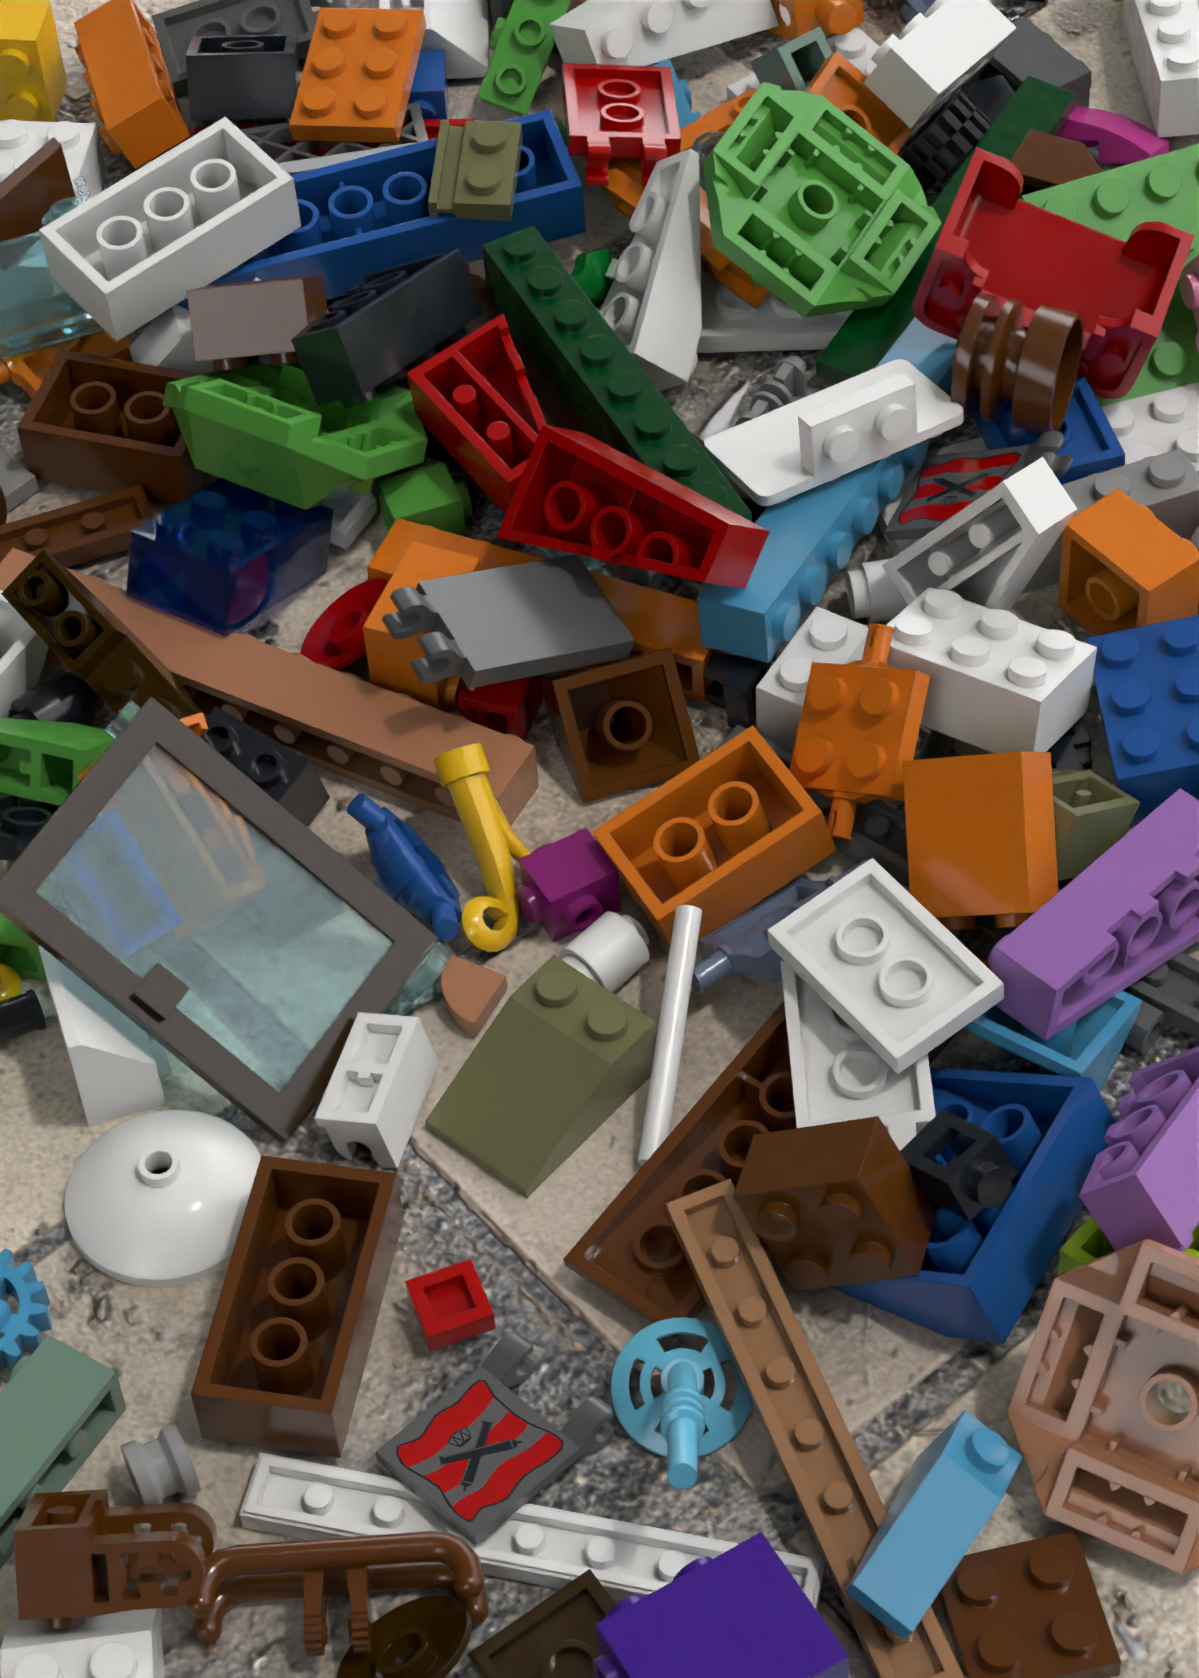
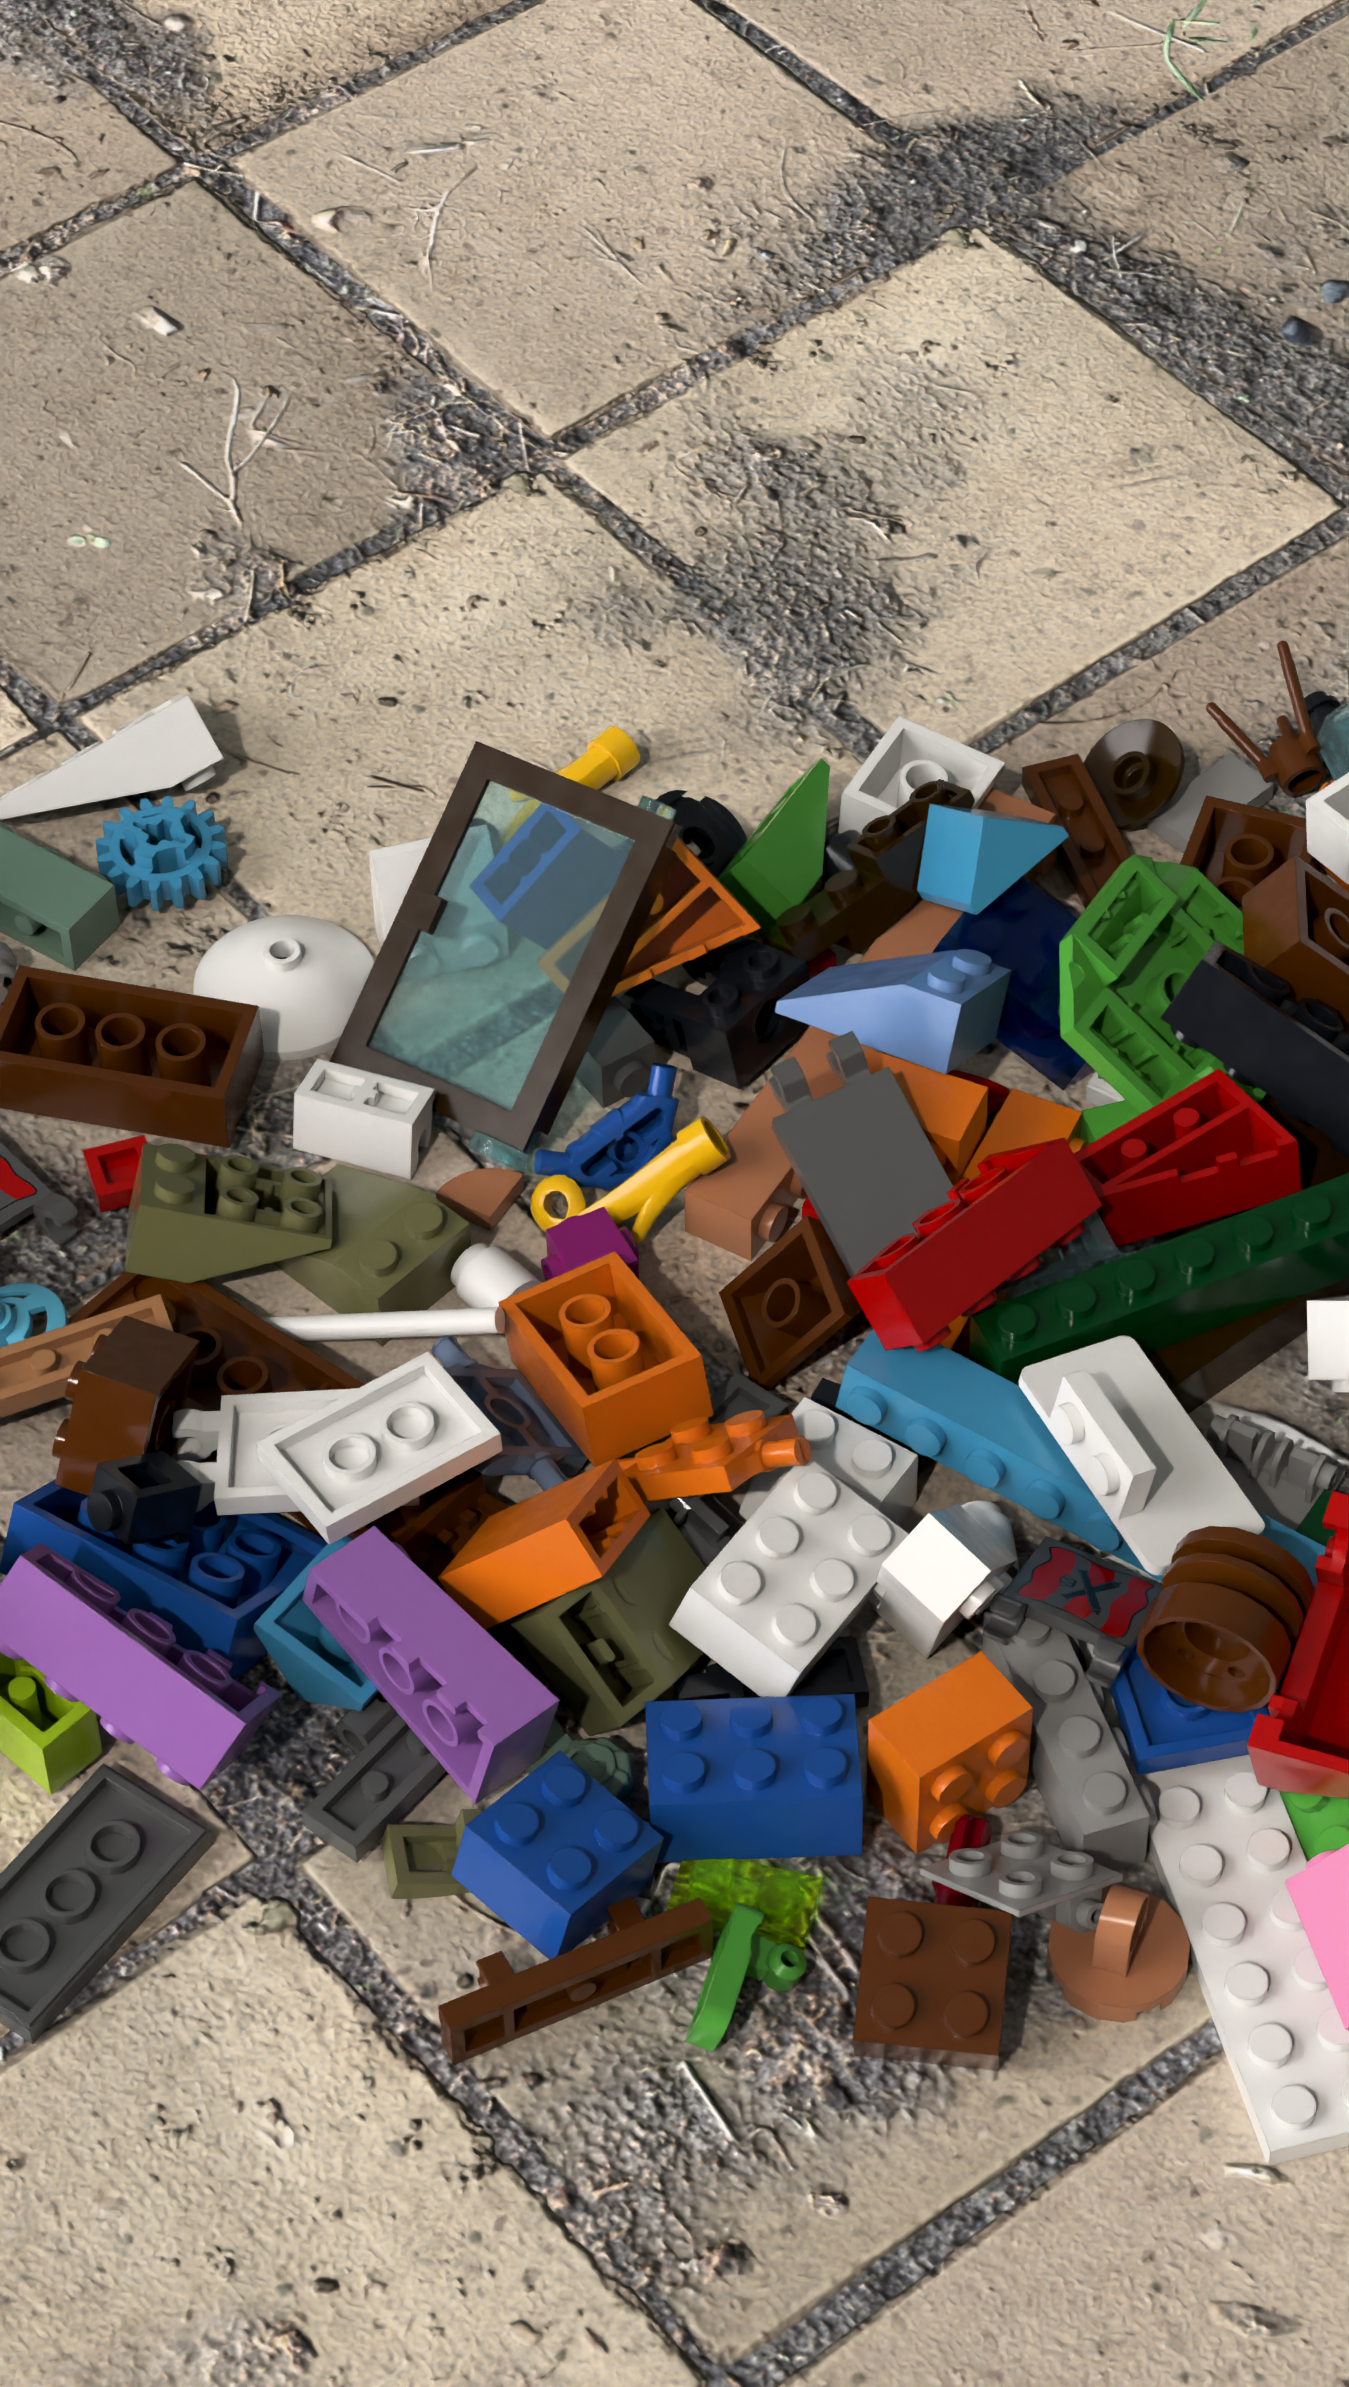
camera: 90 degrees right, 0 degrees up
none -> olive slope [125,1143,332,1283]
none -> medium blue slope [775,949,1011,1075]
none -> dark azure slope [917,804,1069,915]

